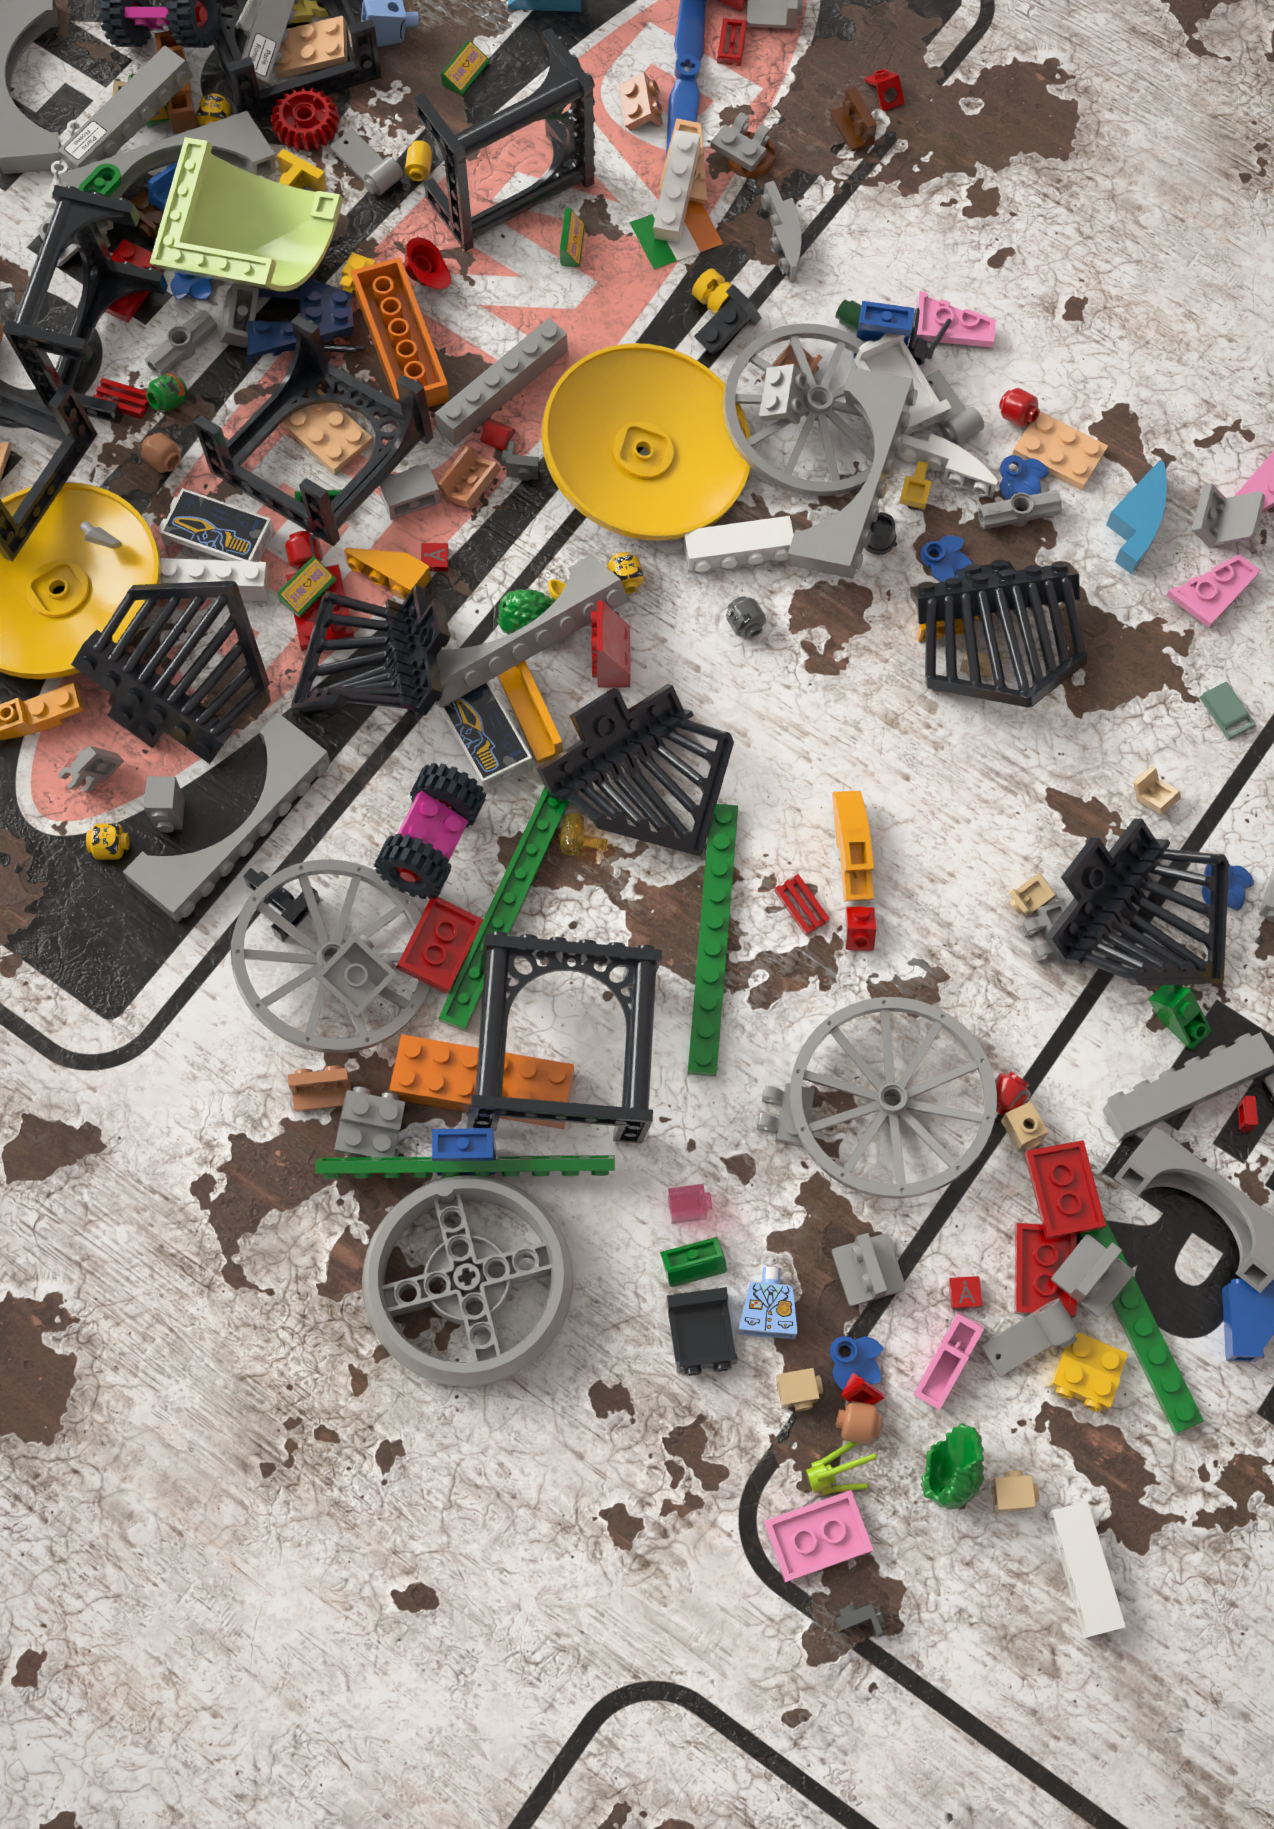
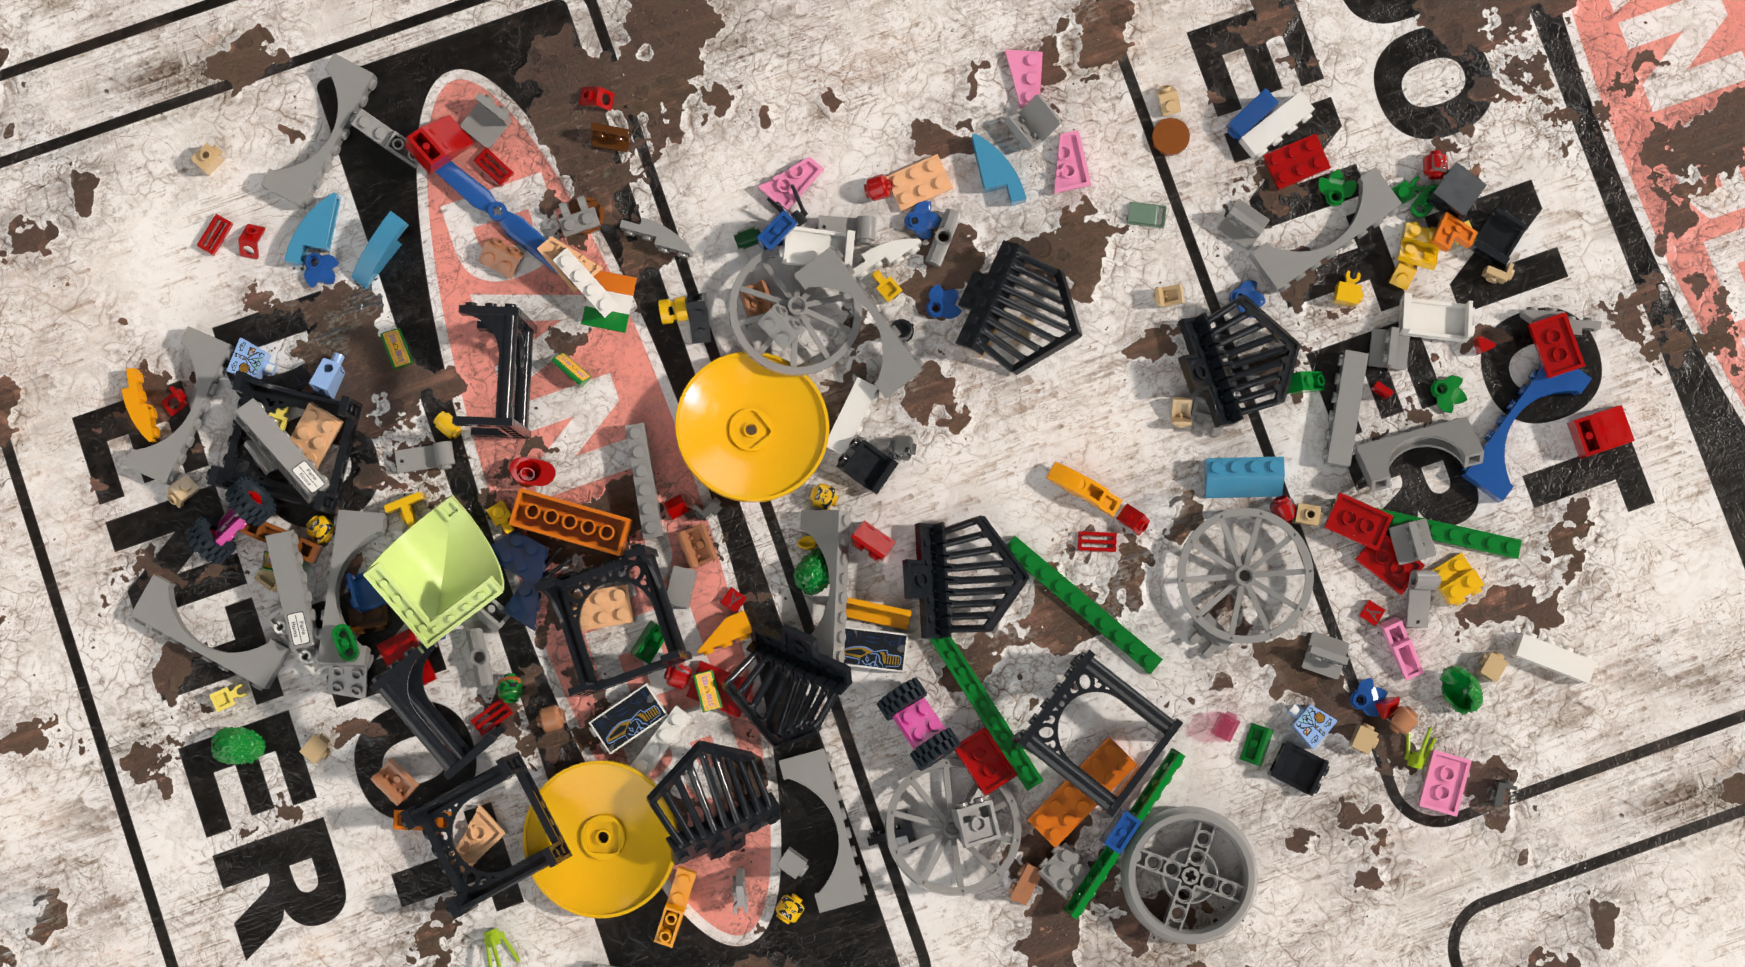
camera: 50 degrees left, 15 degrees up
light grey bar [80,521,122,549] -> none
red gear [271,87,340,153] -> none
clear yellow piece [559,813,608,856] -> none
none -> black panel [836,435,899,495]
none -> dark azure slope [1204,456,1285,498]

